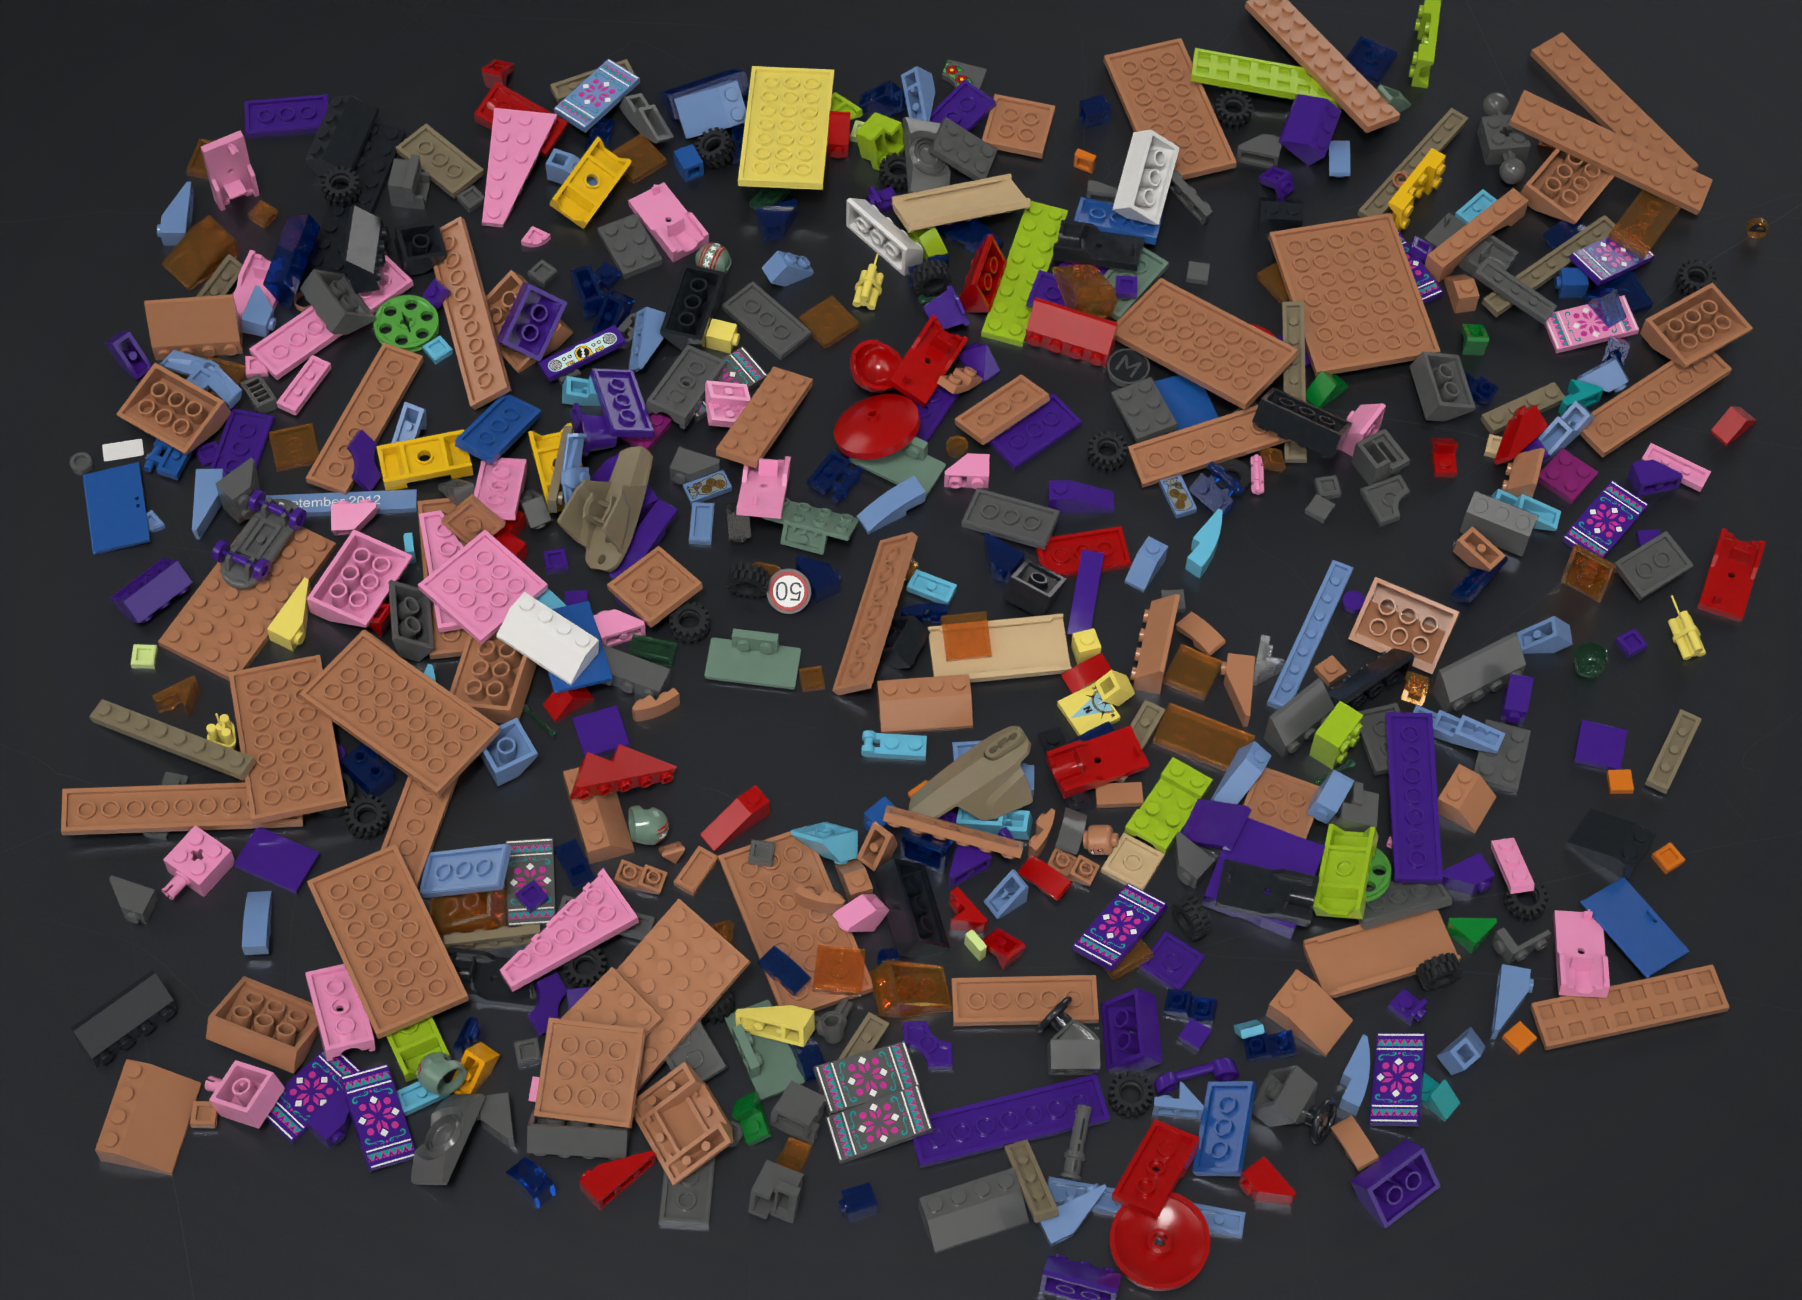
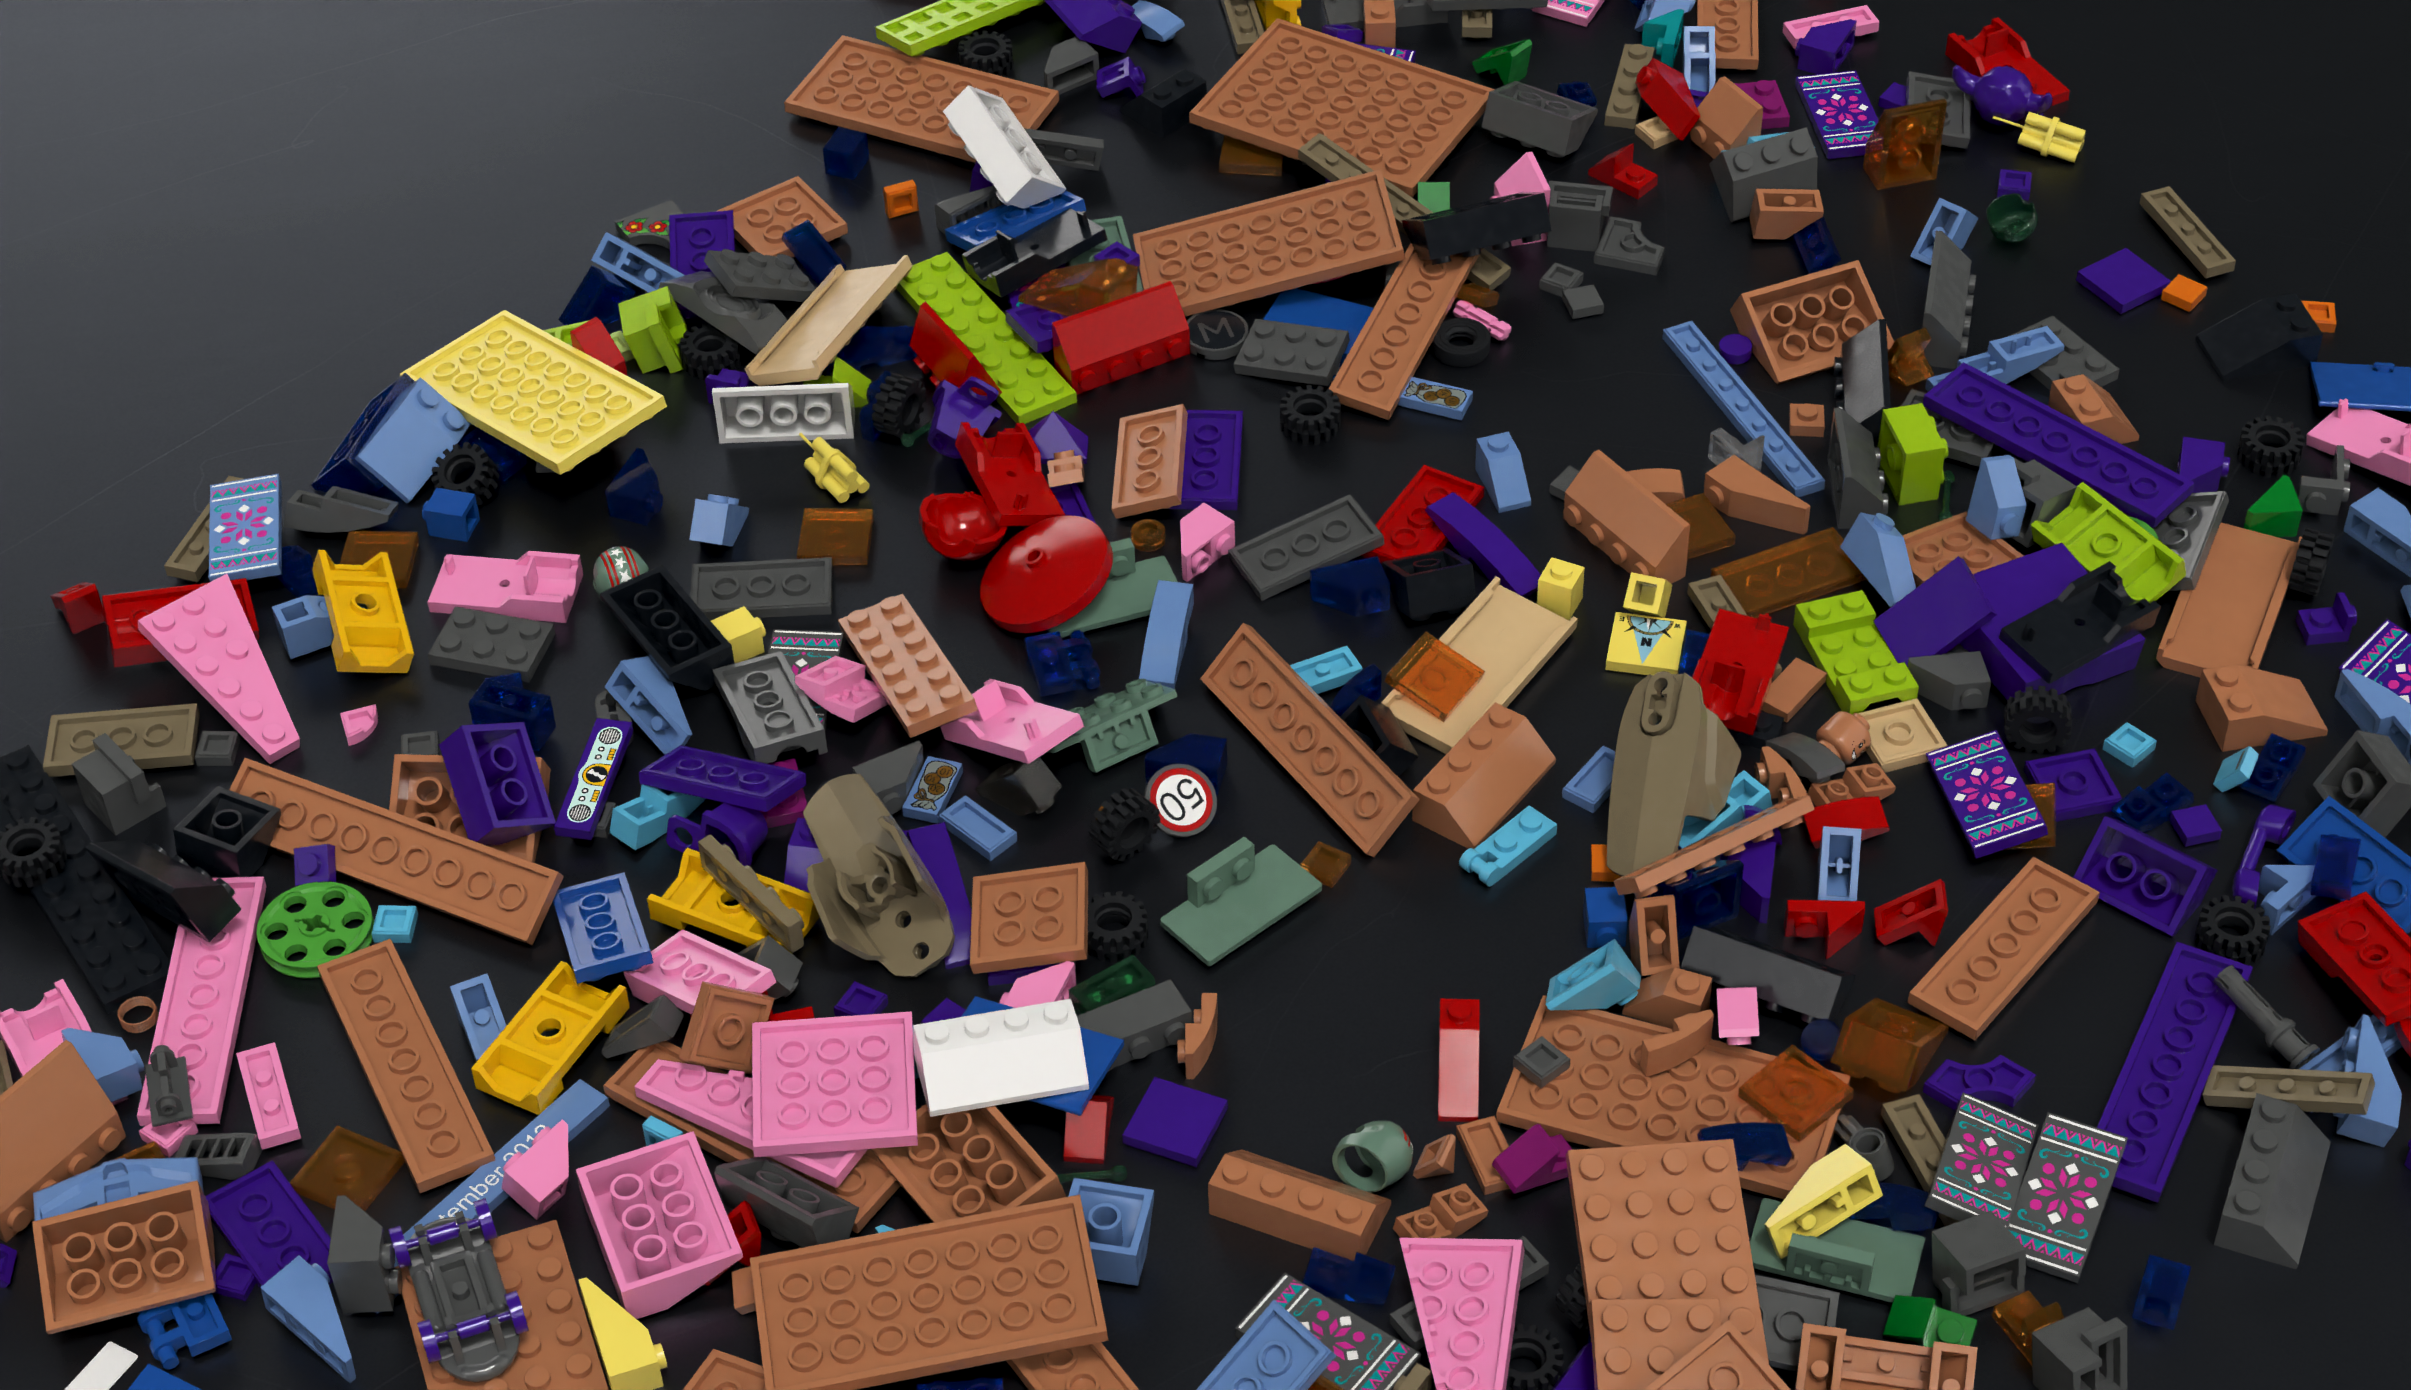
camera: 45 degrees left, 15 degrees down
clear blue slope [263,214,320,311] -> none
dark grey slope [300,269,376,335] -> none
dark purple tile [347,430,382,491] -> none
dark purple tile [515,880,549,913] -> none
medium blue plate [561,433,590,506] -> none
red slope [570,744,677,800] -> none
clear blue slope [592,291,635,334] -> none
clear green plate [749,187,792,217] -> none
yellowish green tile [964,930,987,961] -> none
dark grey piece [1036,996,1100,1076] -> none
dark purple slope [1047,480,1115,513] -> none
red slope [1061,653,1112,694] -> none
medium azure slope [1185,509,1222,579] -> none
dark grey tile [1186,261,1210,285] -> none
clear blue plate [1188,461,1245,517] -> none
nougat slope [1444,274,1480,314] -> none
bright pink plate [1491,838,1534,894] -> none
dark purple slope [1500,674,1534,724] -> none
none -> dark grey hinge [145,1045,193,1127]
none -> clear blue tile [782,220,847,285]
none -> magenta slope [1492,1124,1573,1194]
none -> dark purple piece [1952,65,2053,127]
none -> medium azure tile [2103,722,2157,768]
none -> clear blue tile [2310,834,2361,900]

